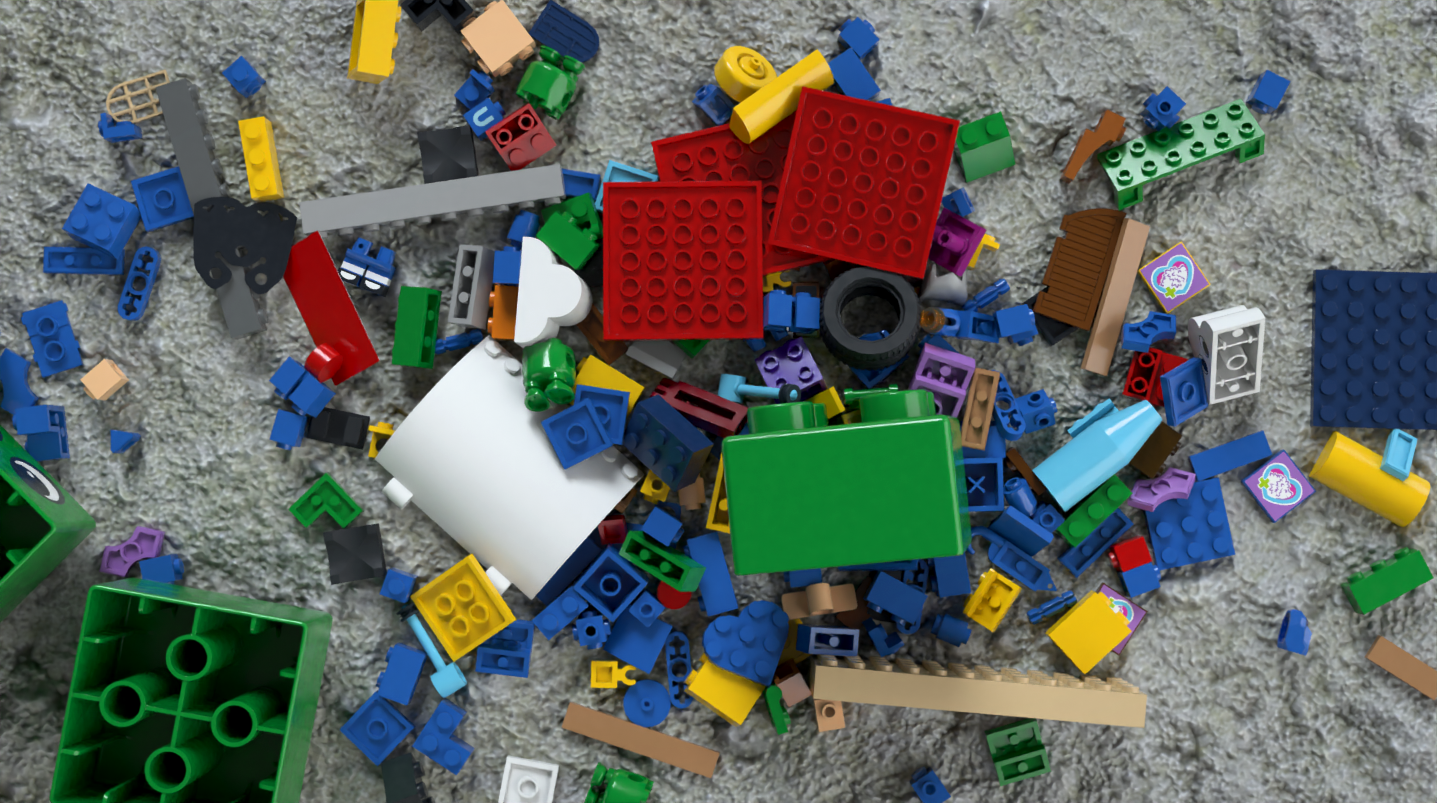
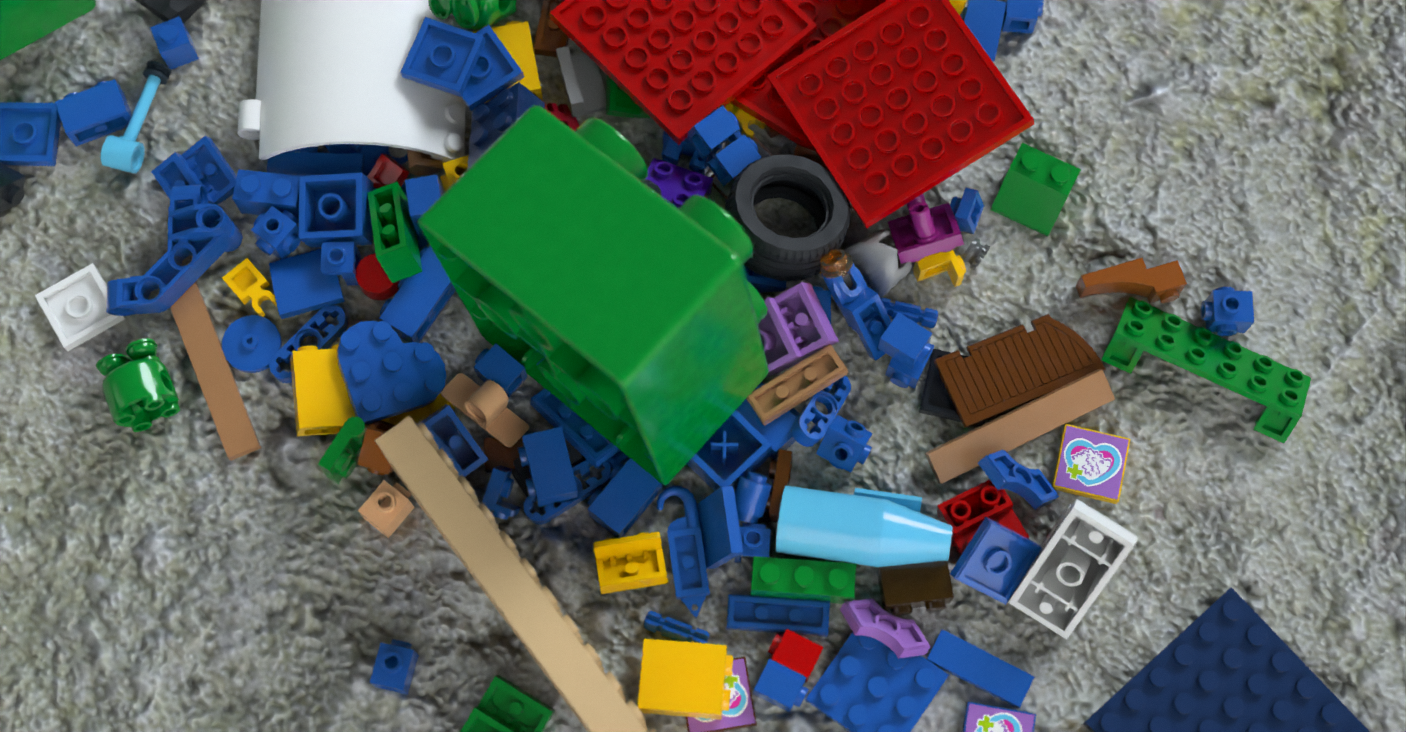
camera: 50 degrees right, 15 degrees down
yellow plate [410,554,517,662] -> none
blue brick [412,698,475,775] -> none
blue brick [930,614,972,647] -> none
blue brick [1246,70,1291,114] -> none
none -> blue connector [106,184,243,316]
none -> dark grey bush [962,238,990,270]

